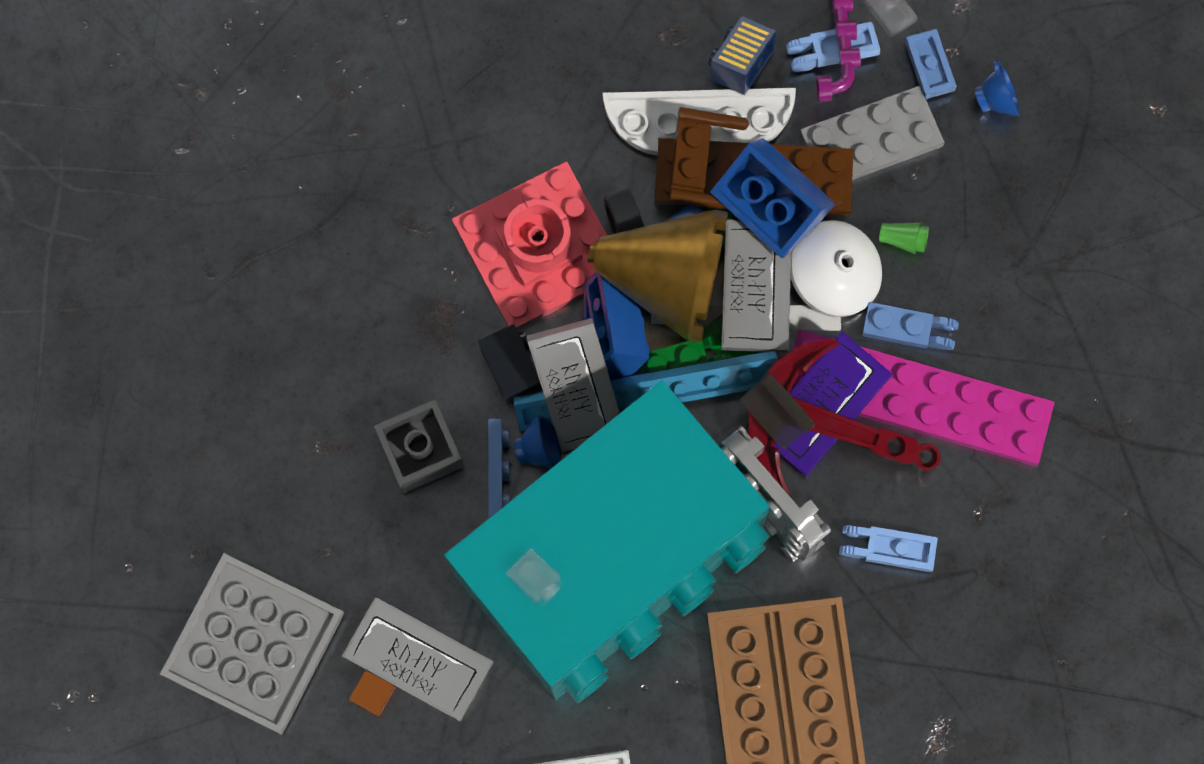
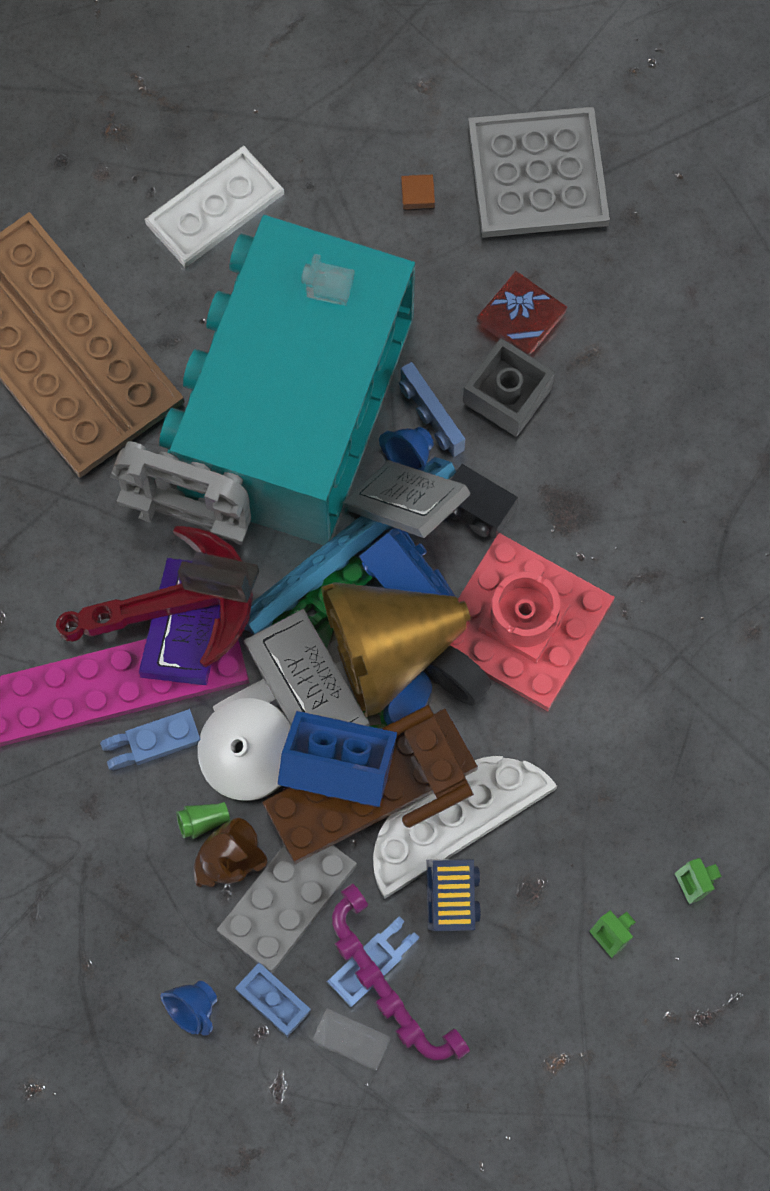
camera: 145 degrees right, 5 degrees down
light grey tile [342,597,494,722] -> none
light blue hinge [839,525,938,572] -> none
none -> reddish brown helmet [194,818,267,887]
none -> clear red tile [476,271,567,356]

